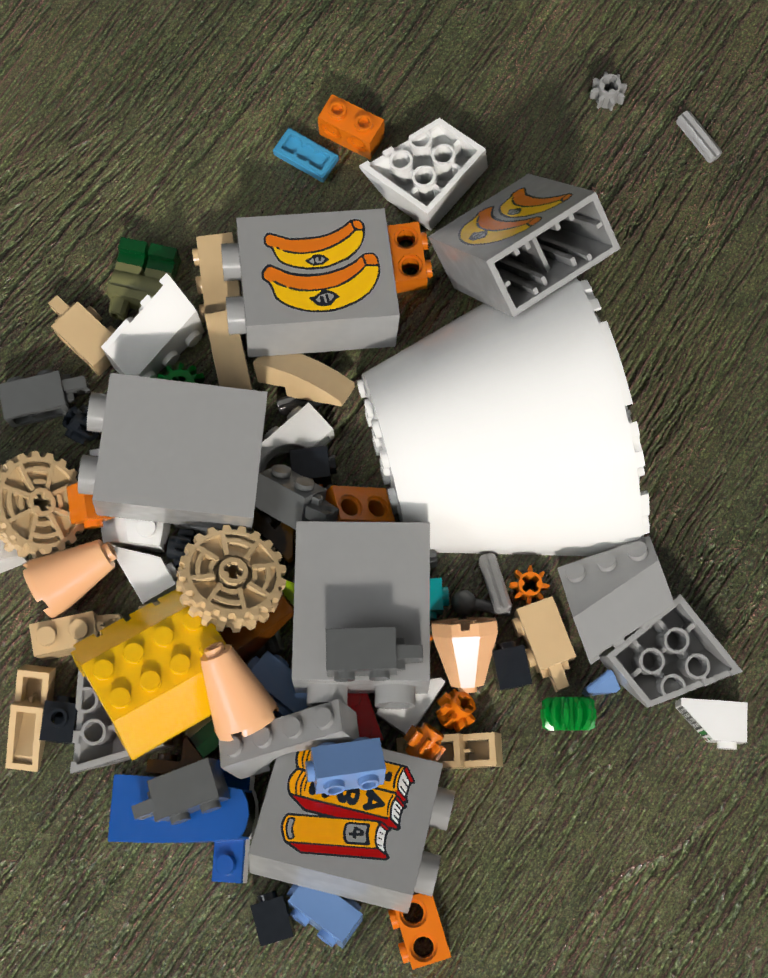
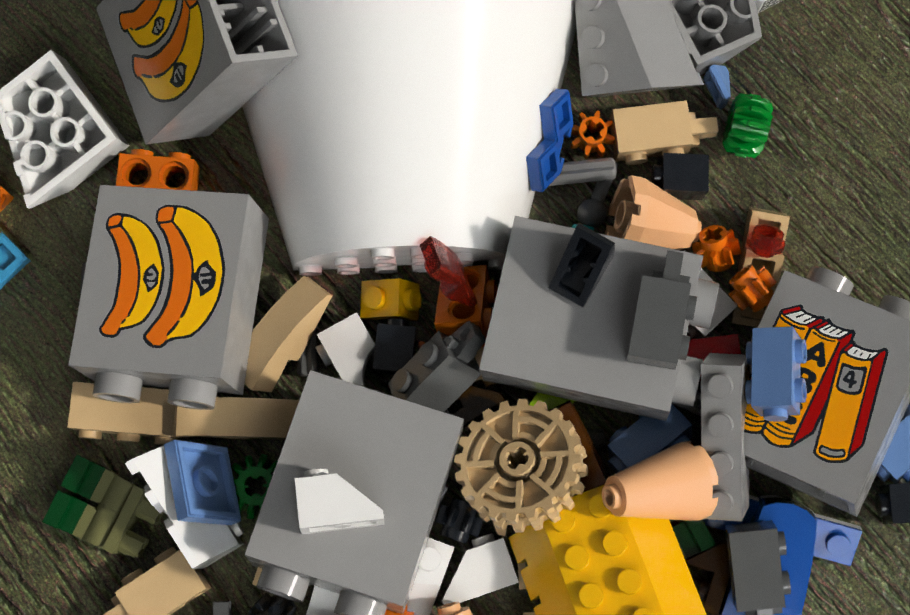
camera: 80 degrees left, 5 degrees up
none -> medium blue tile [164,440,241,525]
none -> white slope [294,469,385,535]
none -> yellow bracket [360,278,422,321]
none -> clear red slope [420,236,477,307]
none -> blue tile [526,88,574,192]
none -> black slope [548,223,615,307]
none -> clear red plate [746,224,785,258]

